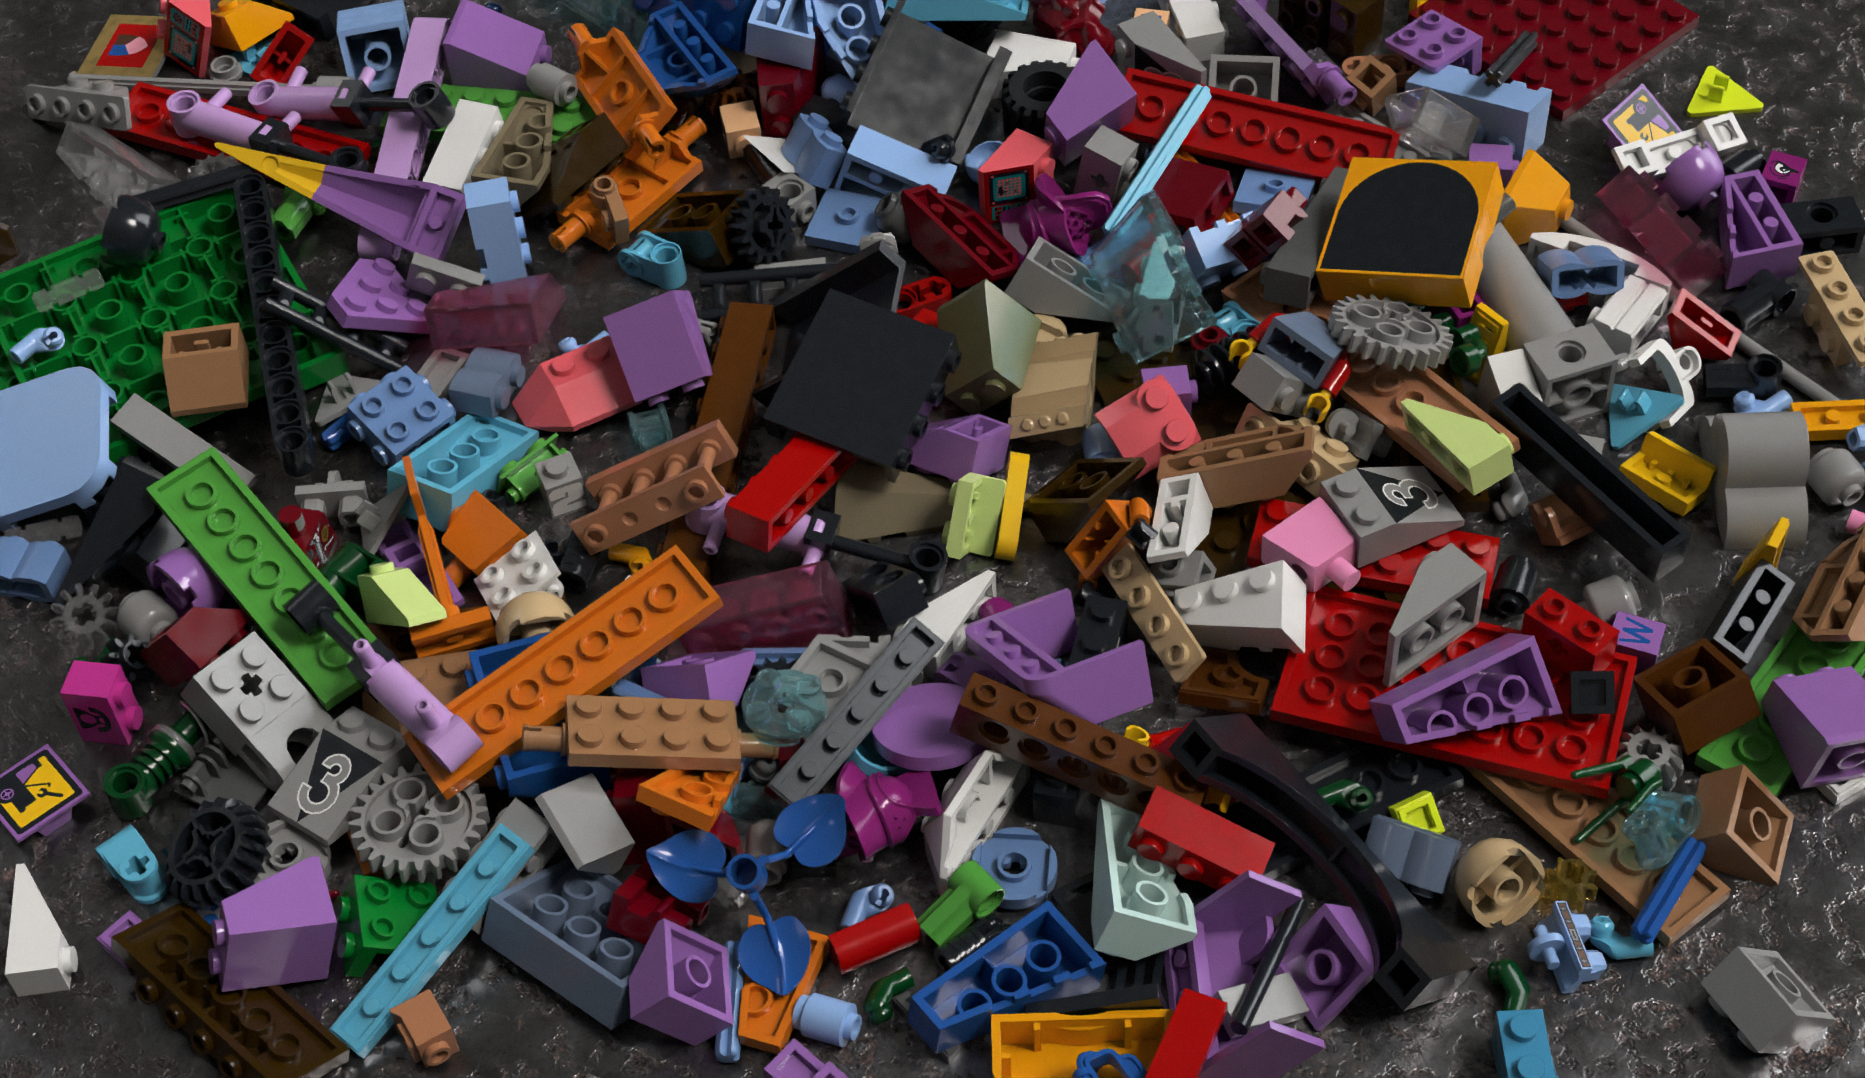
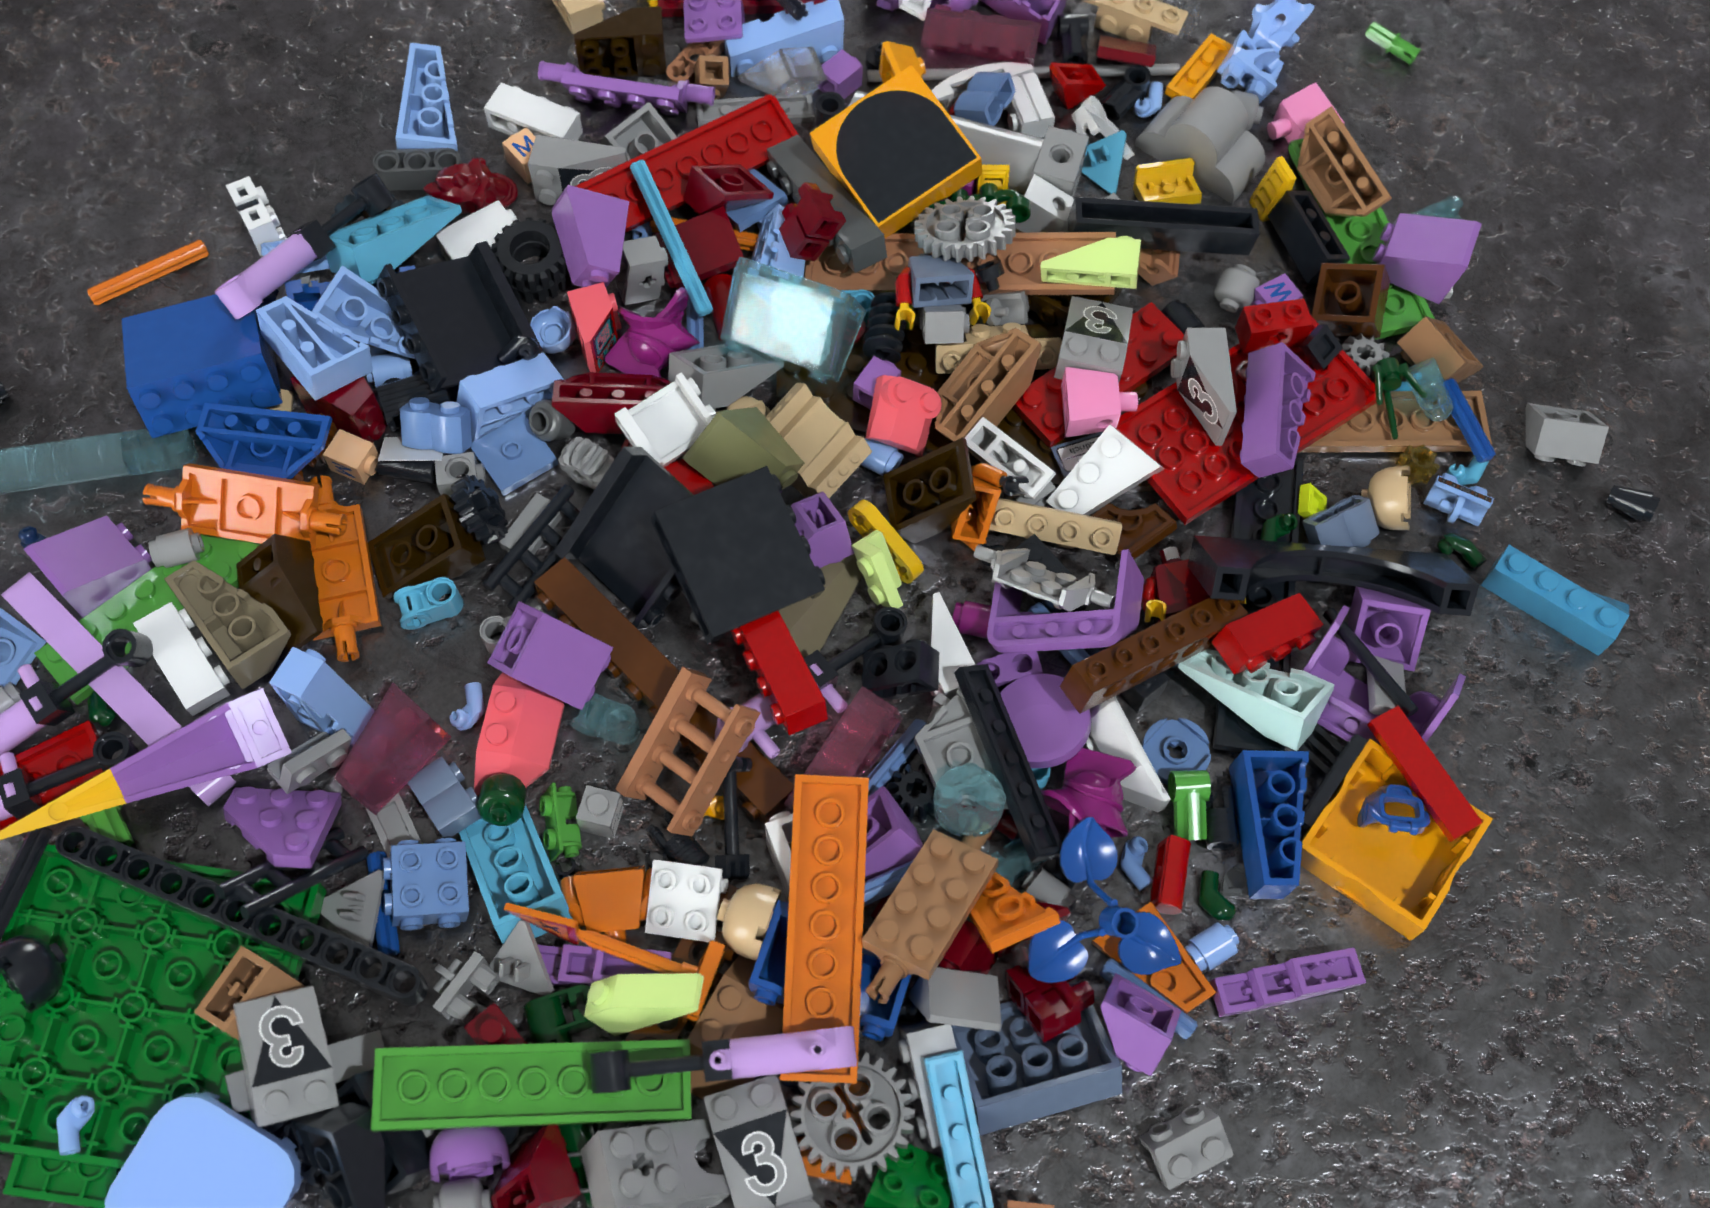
camera: 60 degrees left, 15 degrees up
clear axle [32,268,105,313] -> none
medium nougat plate [590,175,630,244] -> none
none -> light grey slope [233,985,339,1127]
none -> dark green head [478,773,527,826]
none -> white panel [614,373,716,467]
none -> dark red slope [683,165,774,215]
none -> black hinge [715,757,753,880]
none -> black tile [973,259,1005,292]
none -> light grey plate [974,544,1116,612]
none -> dark red tile [1097,35,1156,67]

